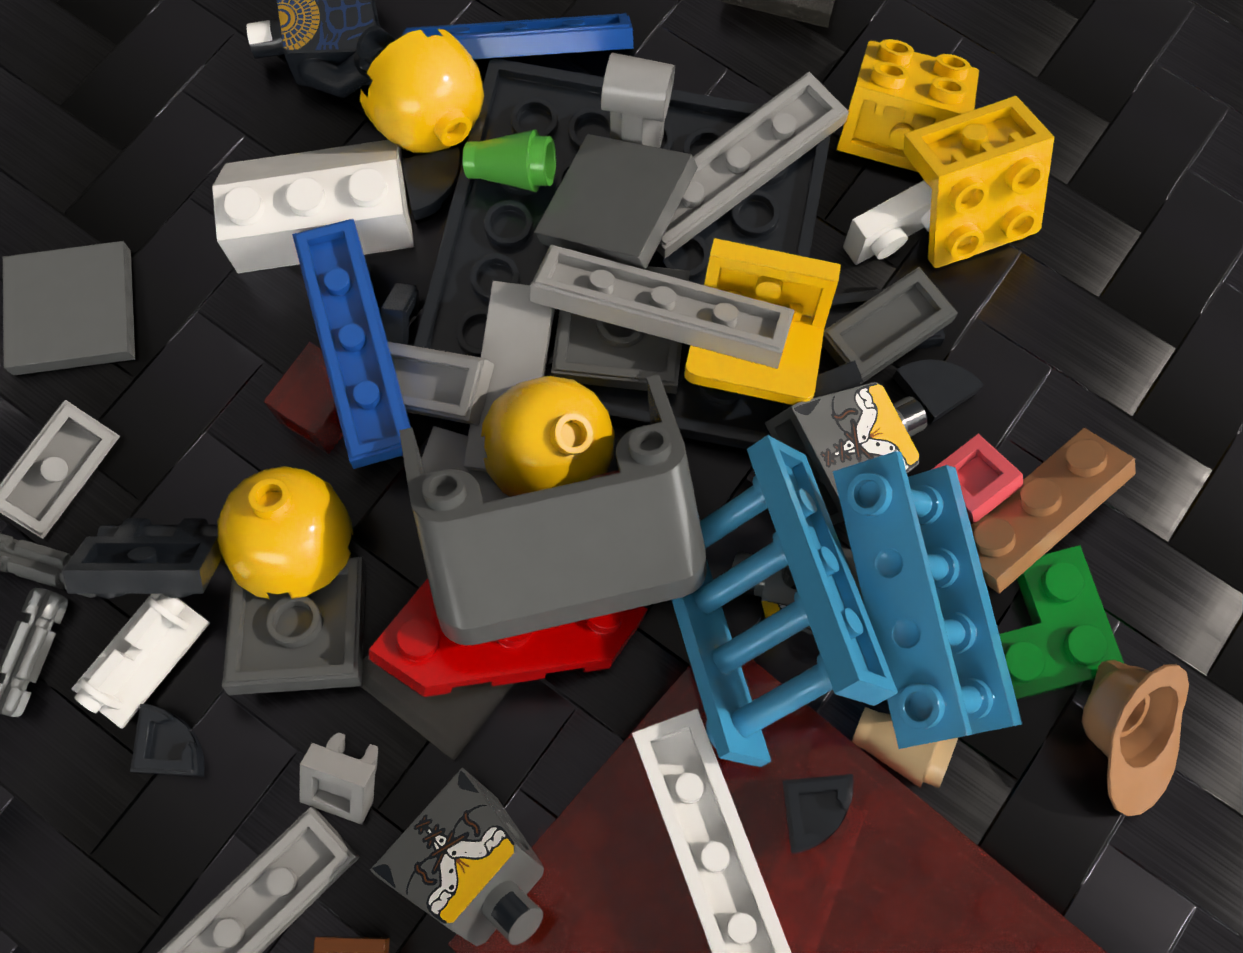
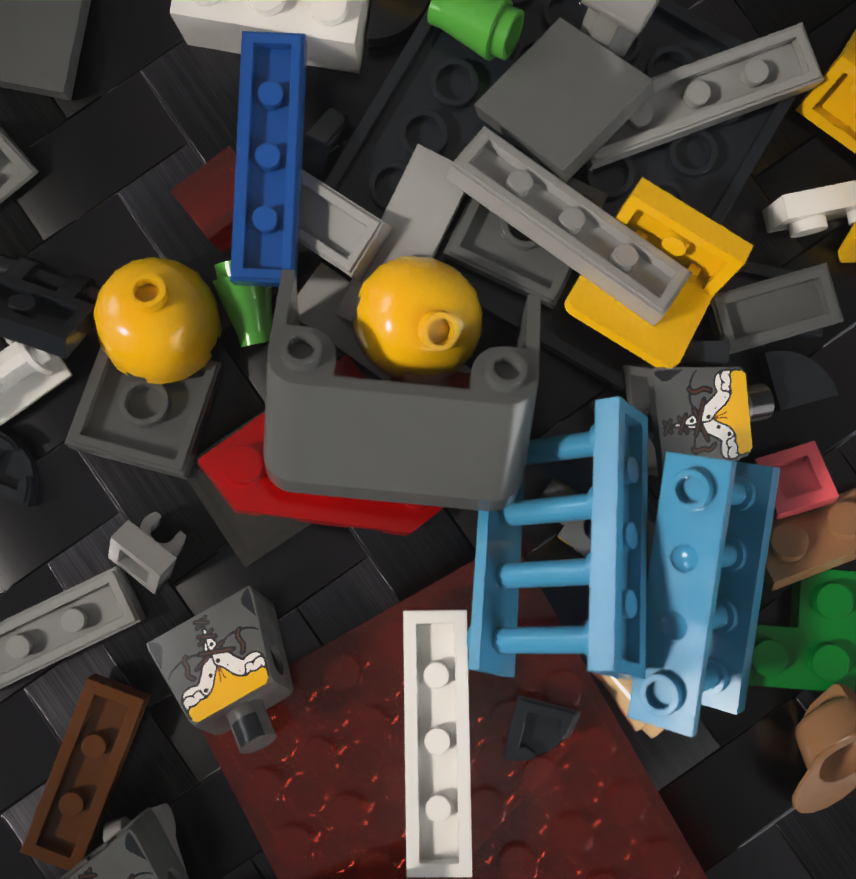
camera: 20 degrees right, 15 degrees up
none -> bright green cone [212,260,273,347]

